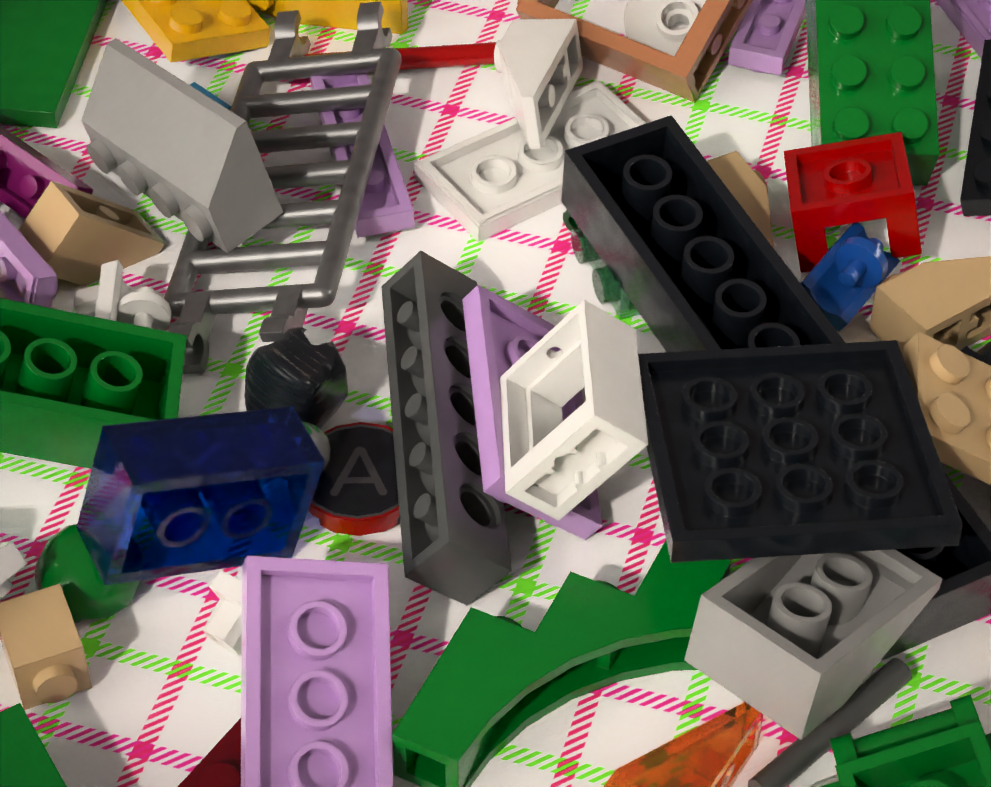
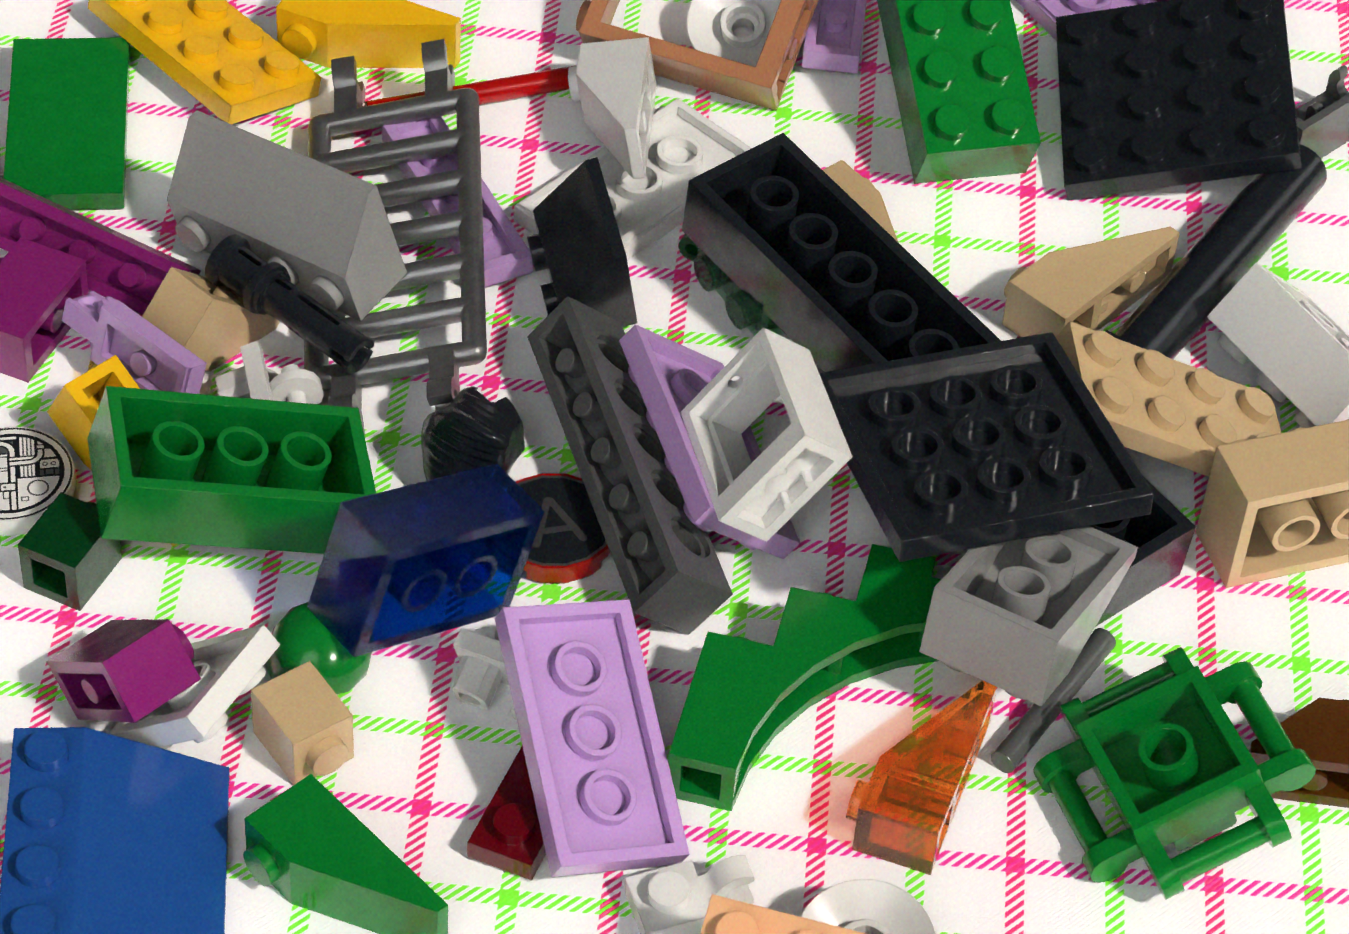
camera: 15 degrees left, 0 degrees up
red panel [784,132,922,273] -> none
blue hips [800,222,900,332] -> none
none -> black pin [205,234,374,374]
none -> black slope [527,157,638,327]

